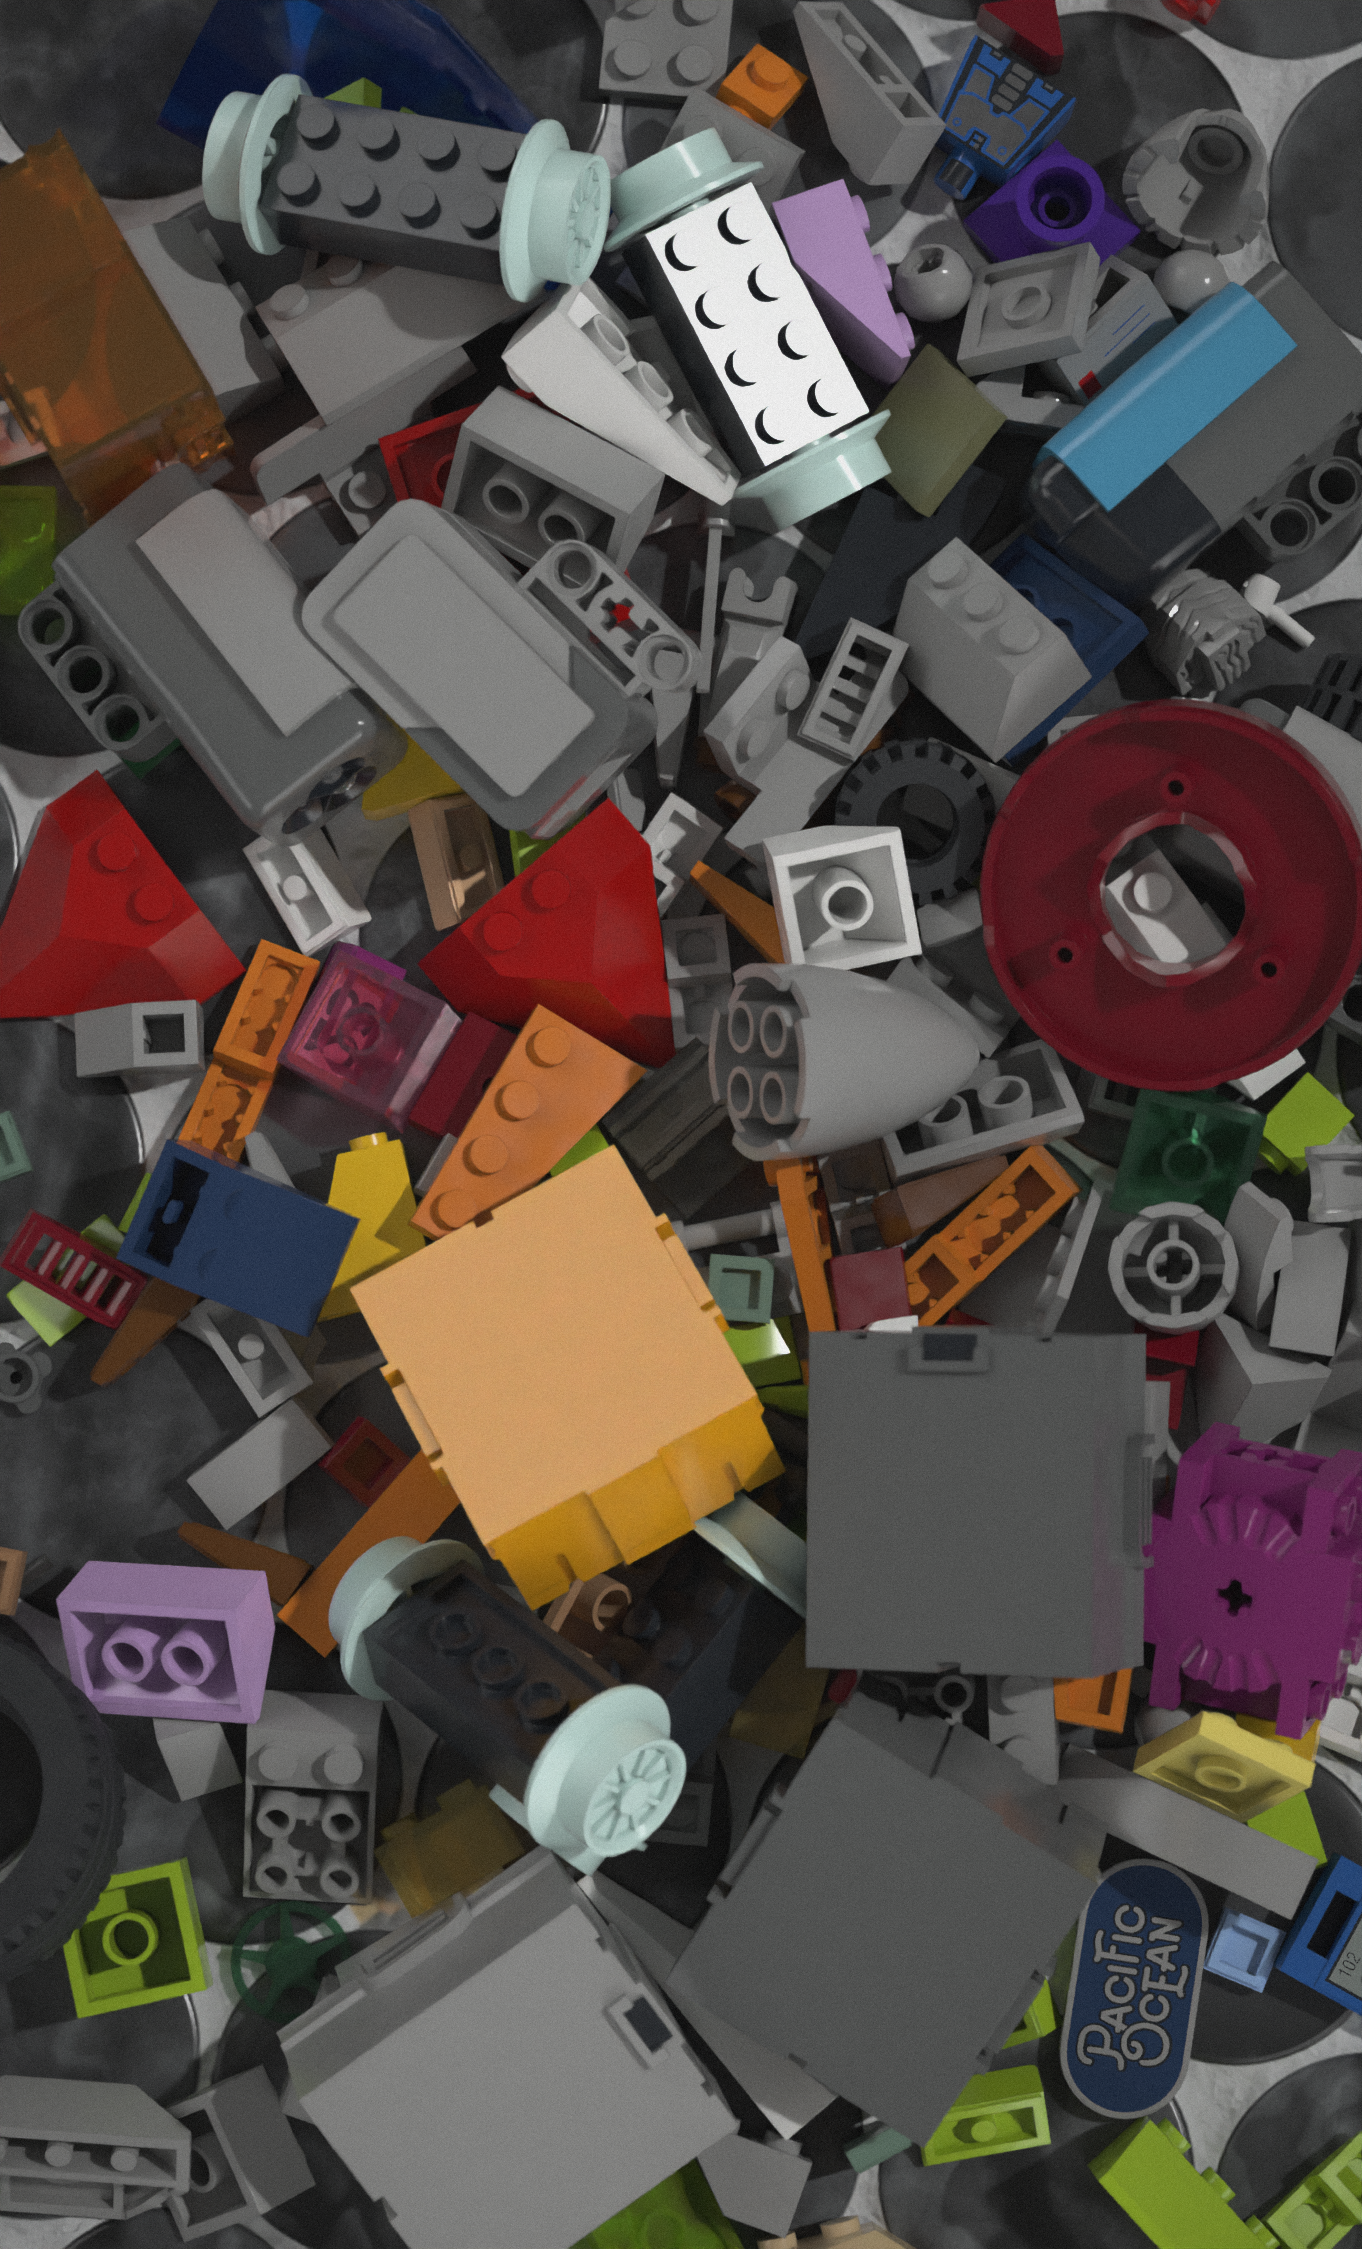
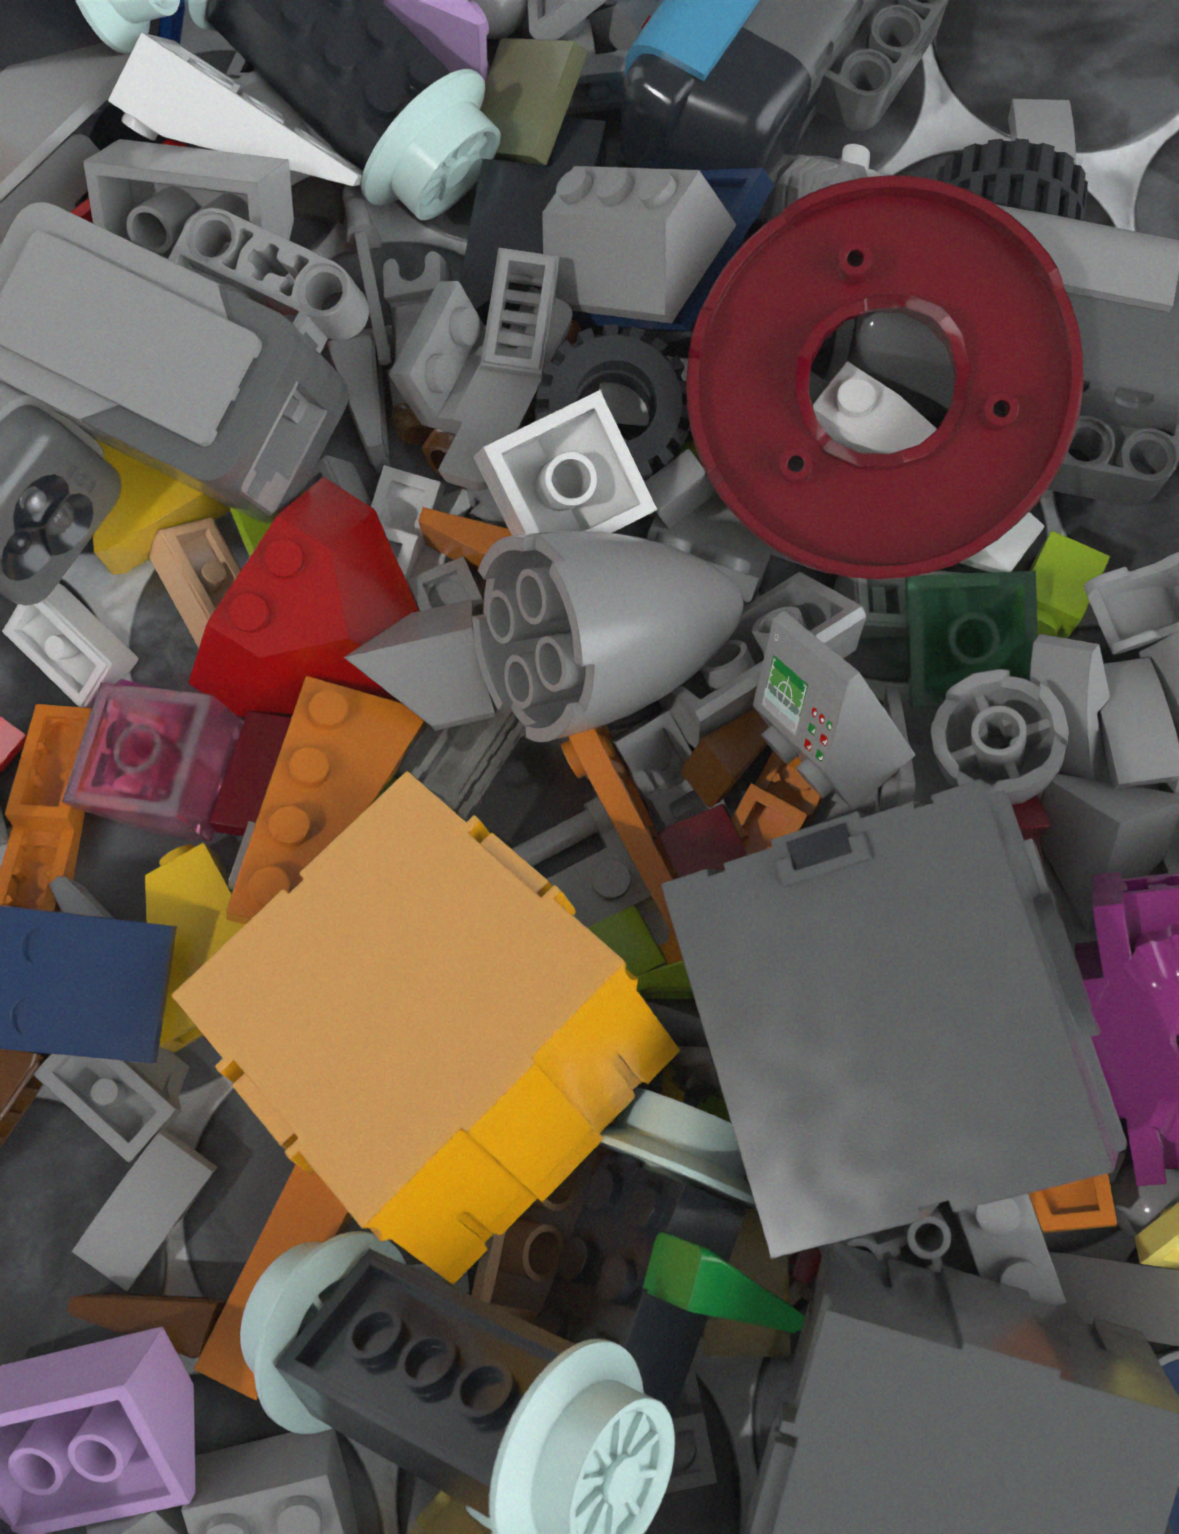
camera: 10 degrees left, 10 degrees down
dark red plate [317,1416,411,1508] -> none
sand green tile [708,1254,775,1325] -> none
none -> light grey slope [344,599,496,731]
none -> green slope [643,1232,805,1333]
none -> light grey slope [753,610,916,810]

